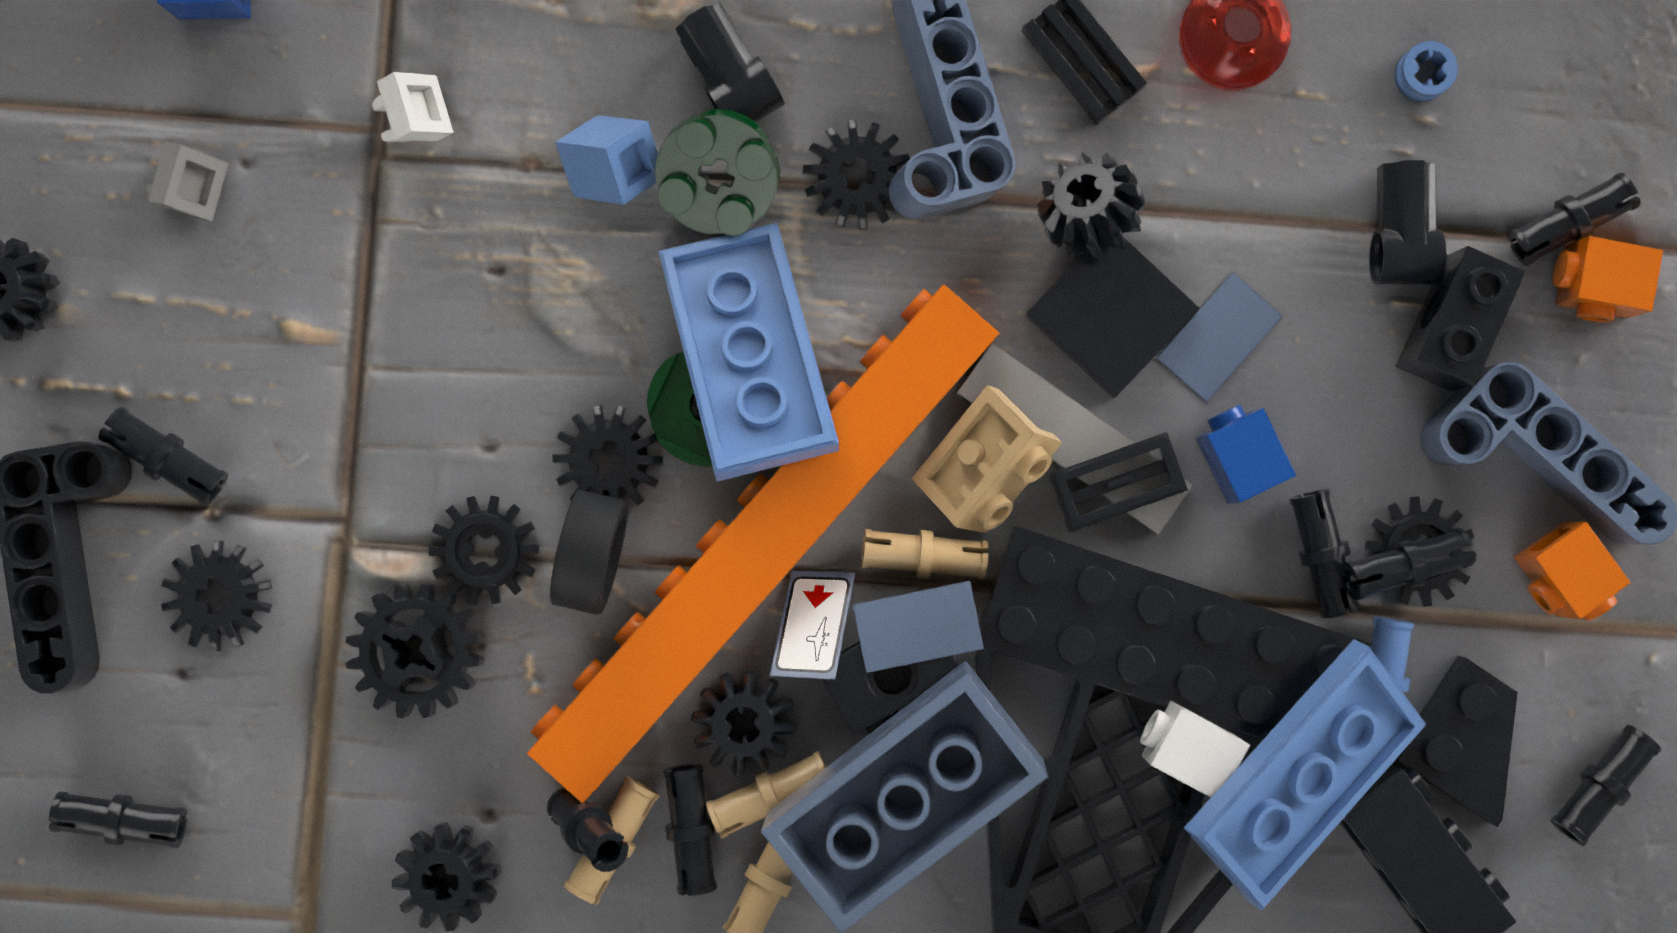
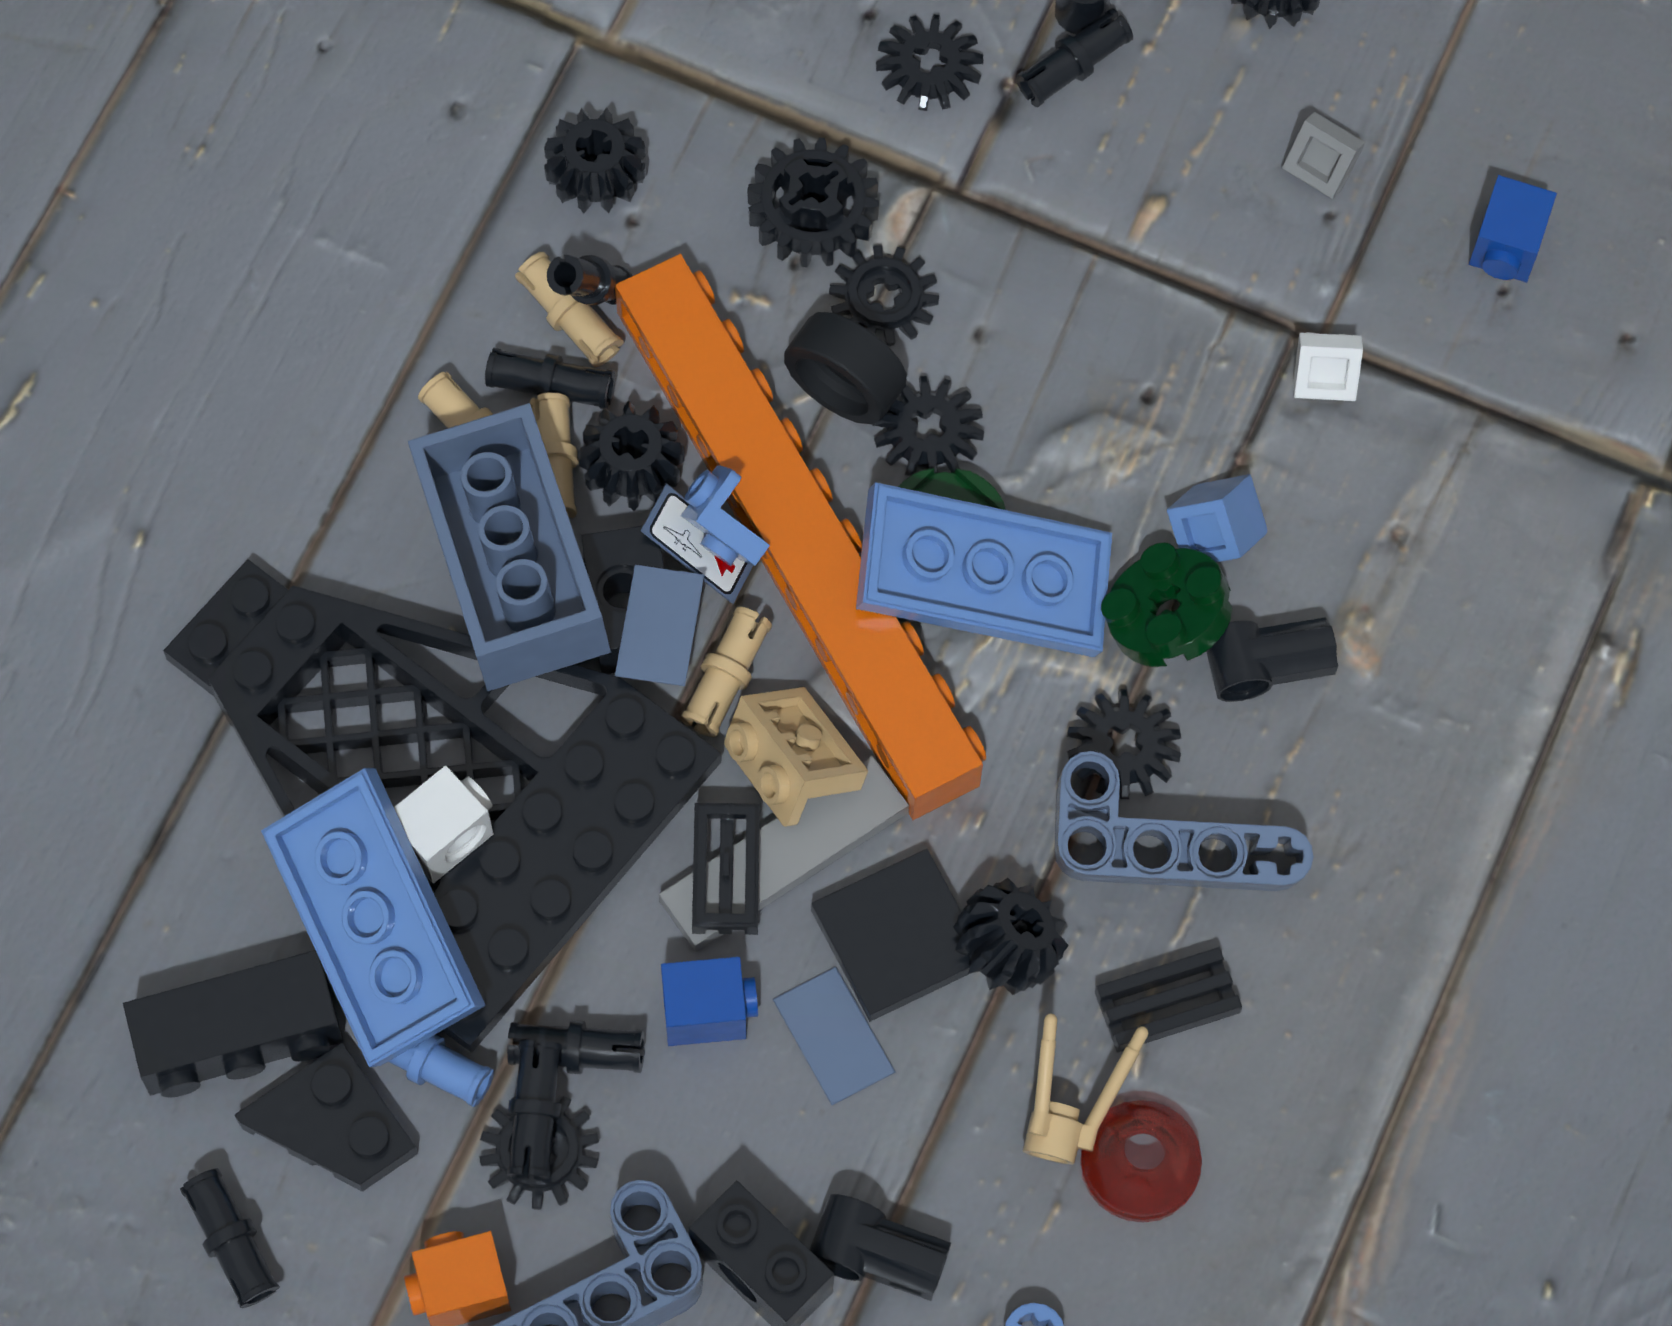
camera: 105 degrees right, 20 degrees down
none -> medium blue bracket [681,465,770,566]
none -> tan plant [1022,1013,1149,1165]

